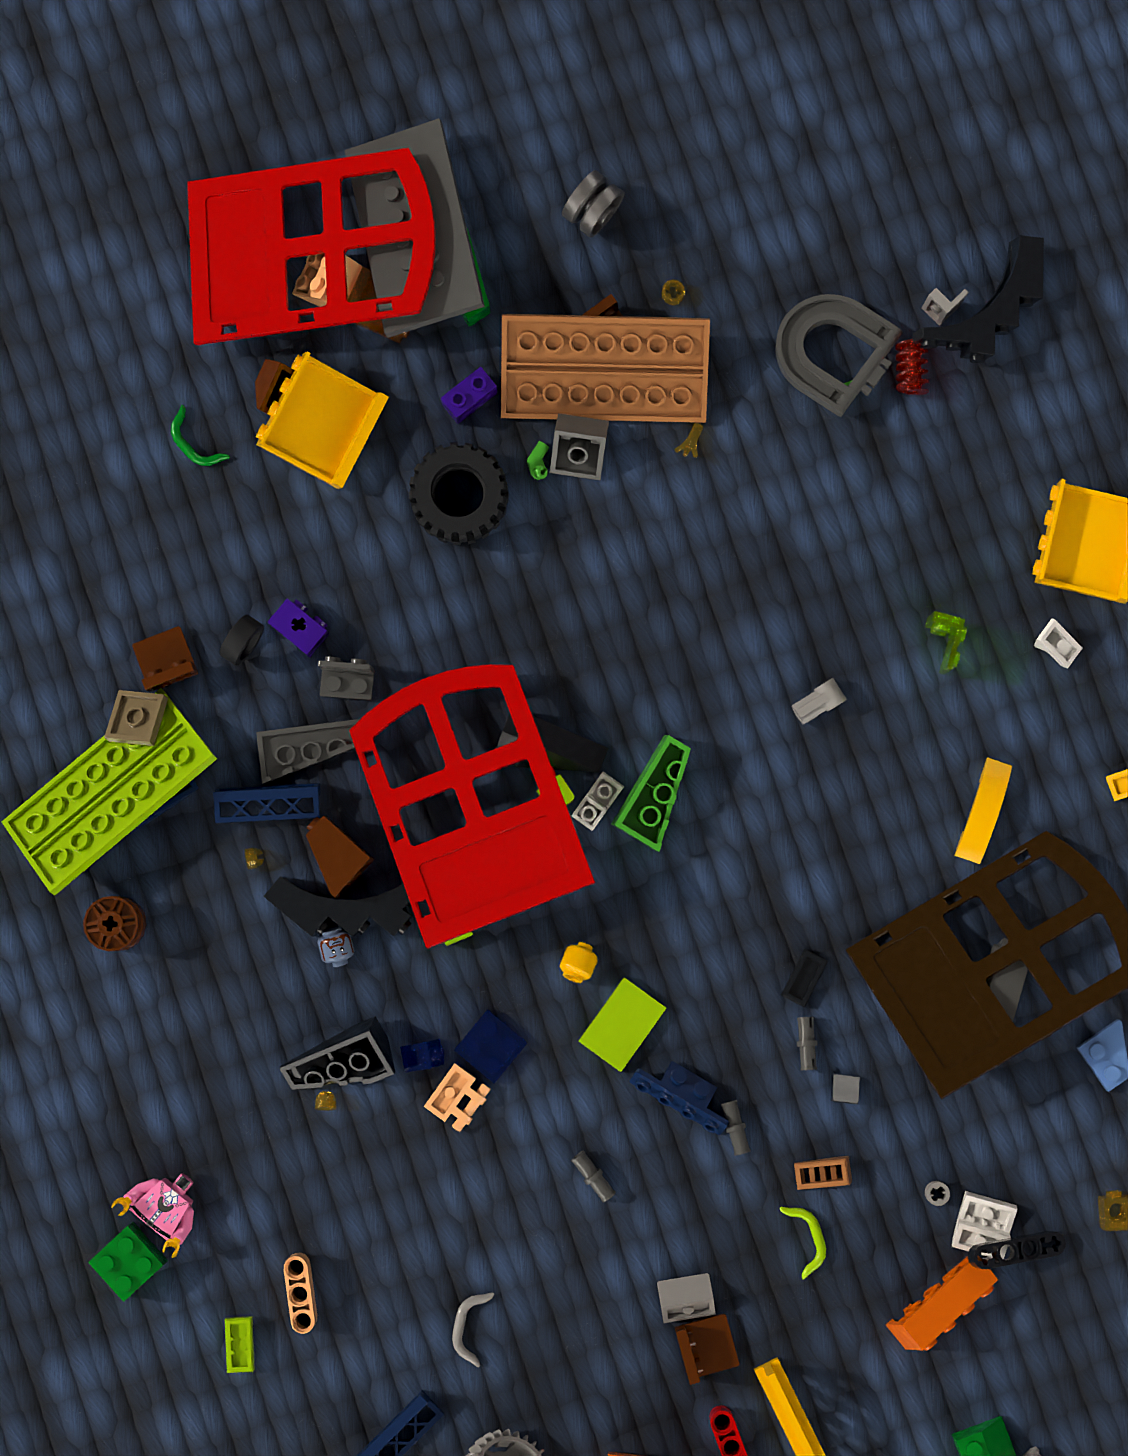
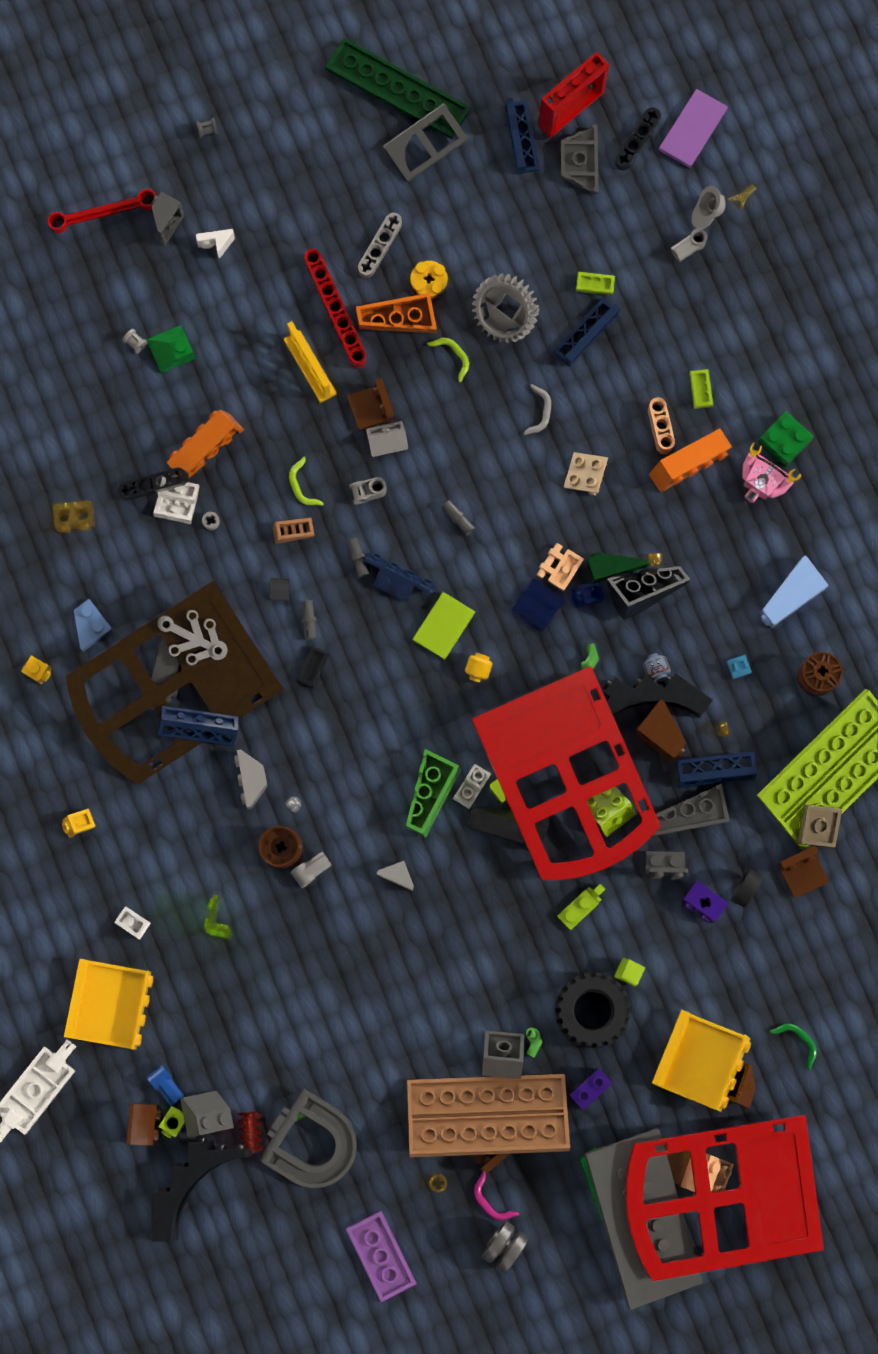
camera: 170 degrees right, 5 degrees down
clear yellow bar [674,423,703,458] -> none
light grey panel [922,288,969,326] -> none
yellow slope [954,757,1012,864] -> none
none -> reddish brown slope [126,1103,161,1145]
none -> blue piece [146,1065,185,1106]
none -> light grey plant [157,610,227,665]
none -> dark blue fence [157,705,238,746]
none -> lime brick [159,1106,185,1138]
none -> dark grey slope [180,1091,234,1138]
none -> light grey slope [234,750,267,809]
none -> reddish brown wheel [258,826,303,868]
none -> clear hinge [284,797,301,813]
none -> medium lavender tile [346,1211,417,1302]
none -> light grey piece [349,477,387,505]
none -> light grey slope [377,861,414,891]
none -> lime animal [427,338,469,383]
none -> dark pink animal [474,1170,519,1221]
none -> lime hinge [557,884,606,931]
none -> tan hinge [564,452,608,496]
none -> bright green arm [581,643,599,670]
none -> dark green slope [586,552,649,584]
none -> lime bracket [587,787,636,838]
none -> lime piece [614,958,645,987]
none -> orange wedge [649,429,732,493]
none -> dark azure tile [726,655,752,680]
none -> light blue slope [760,555,829,628]

